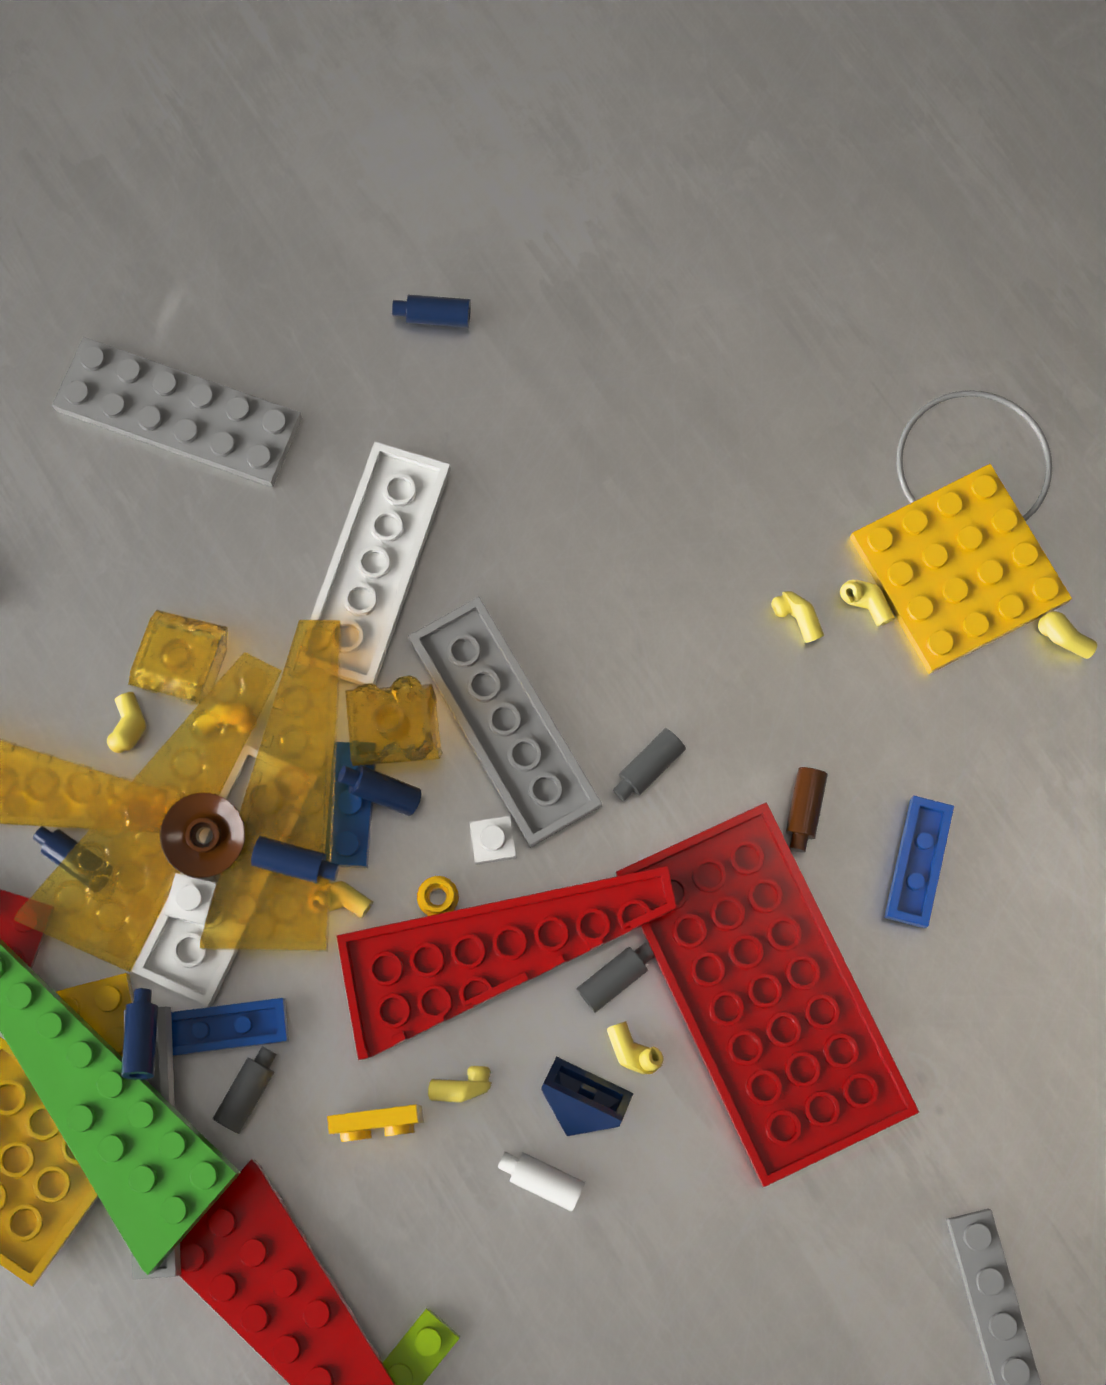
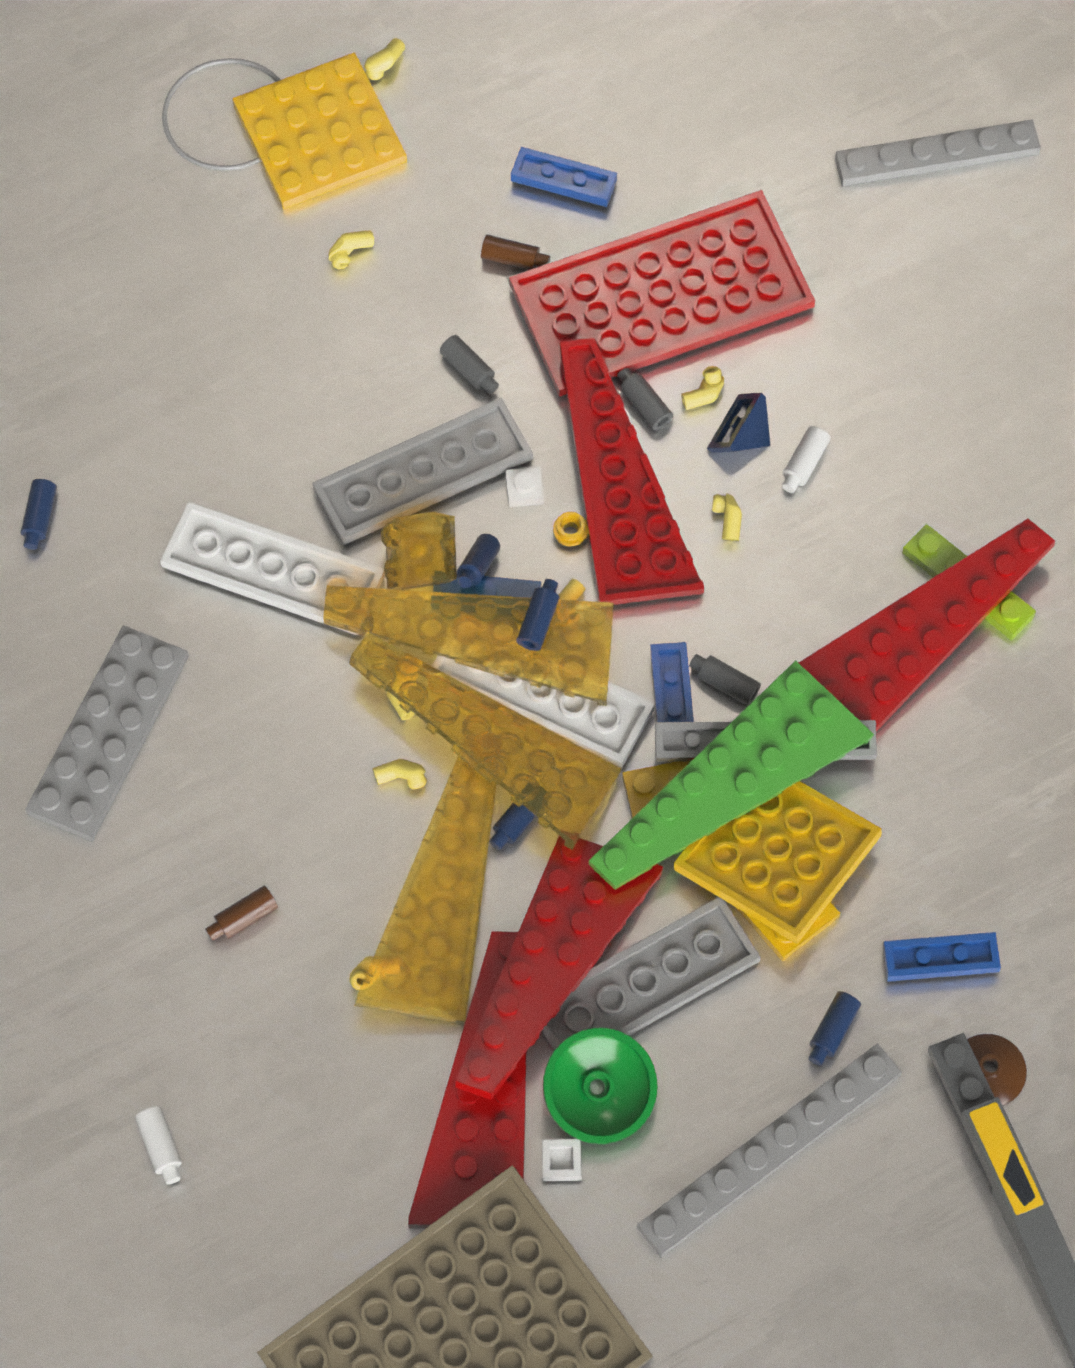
camera: 85 degrees left, 10 degrees down
dark blue cylinder [121,988,158,1080] -> none
clear yellow slope [128,610,228,705] -> none
reddish brown dish [160,793,245,878] -> none
white plate [164,873,219,926] -> none
yellow plate [327,1104,424,1142] -> none
light yellow arm [840,579,895,627] -> none

